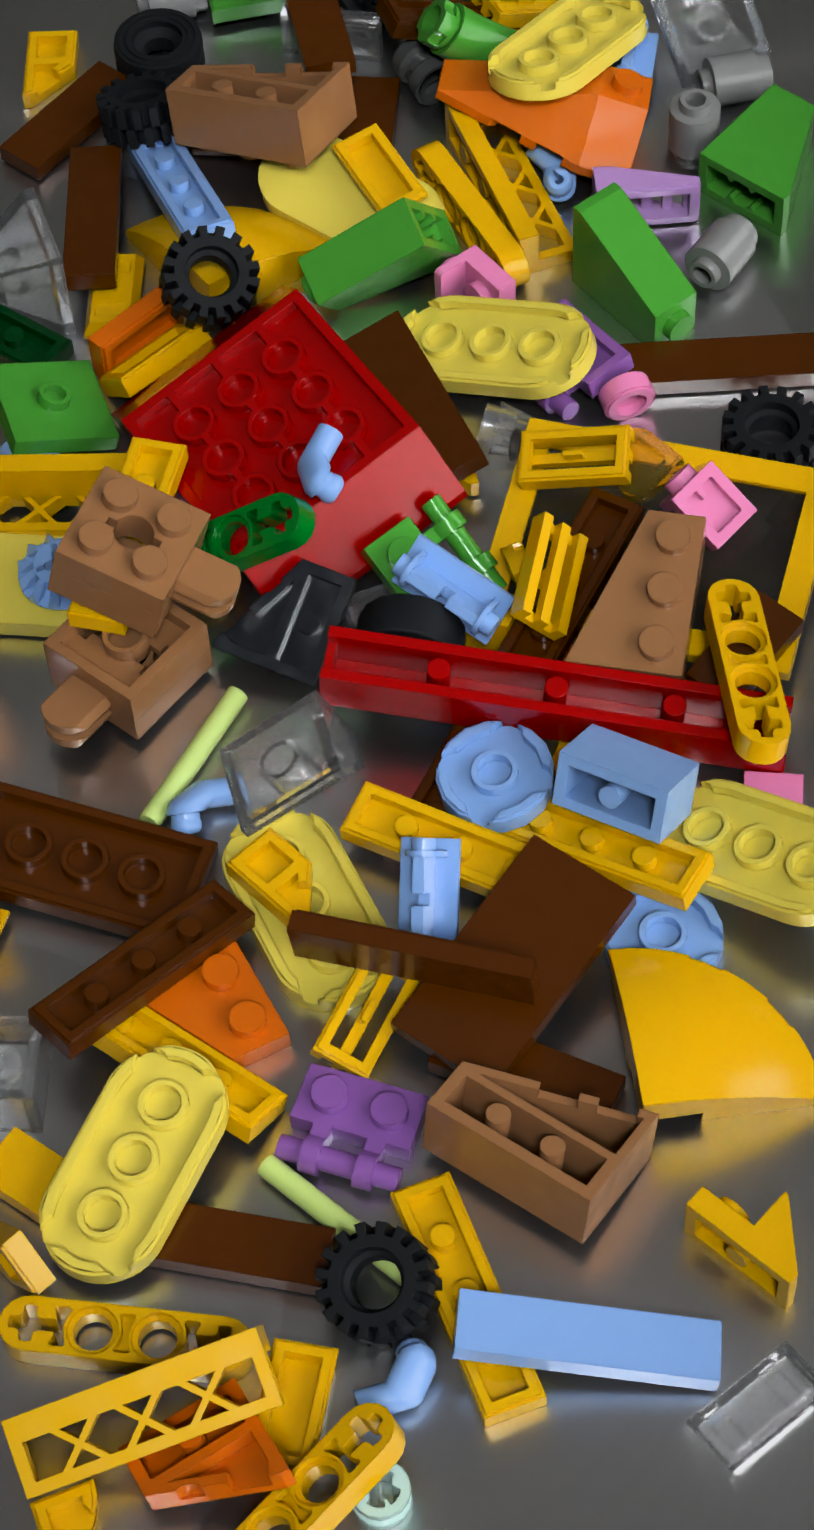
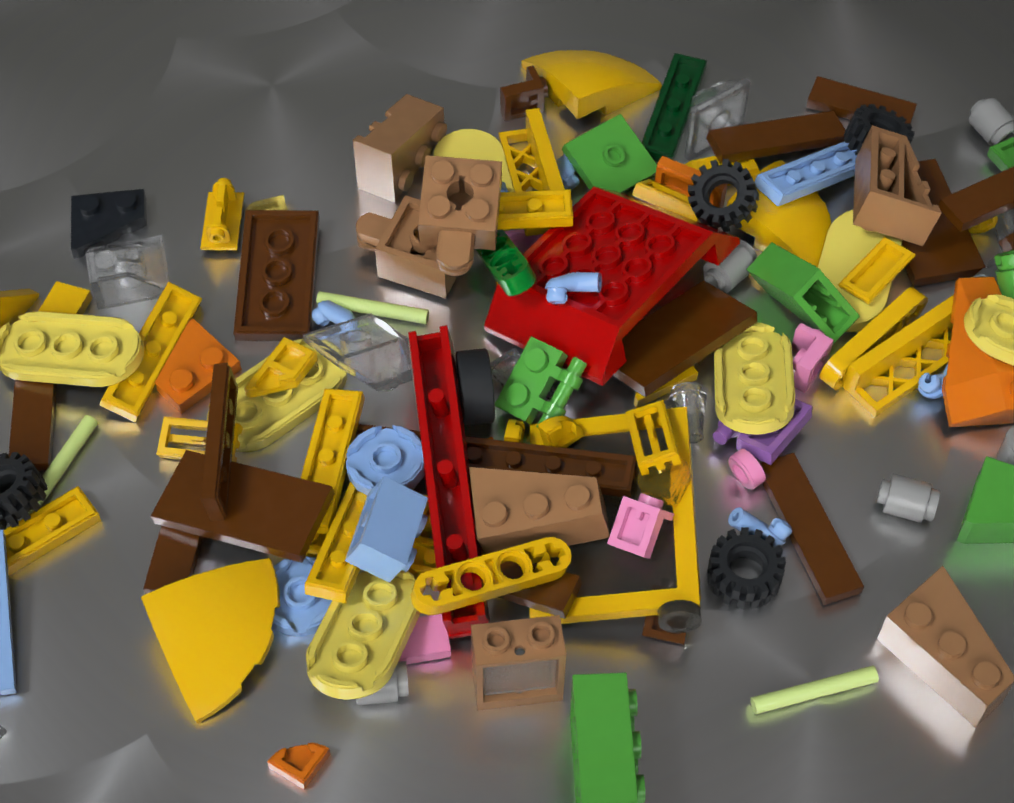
camera: 70 degrees right, 0 degrees up
yellow tile [22,30,80,109] -> none
reddish brown tile [28,879,255,1060] -> none
black tyre [113,8,205,77] -> none
black wing [212,559,358,688] -> none
medium lavender plate [275,1063,430,1192] -> none
light blue hinge [391,533,514,645] -> none
light blue hinge [398,837,461,940] -> none
medium nougat wedge [422,1061,659,1245] -> none
yellow tile [510,511,589,641] -> none
bright green slope [572,182,696,342] -> none
lavender slope [592,166,701,225] -> none
yellow slope [683,1186,798,1311] -> none
none -> light blue arm [728,507,792,547]

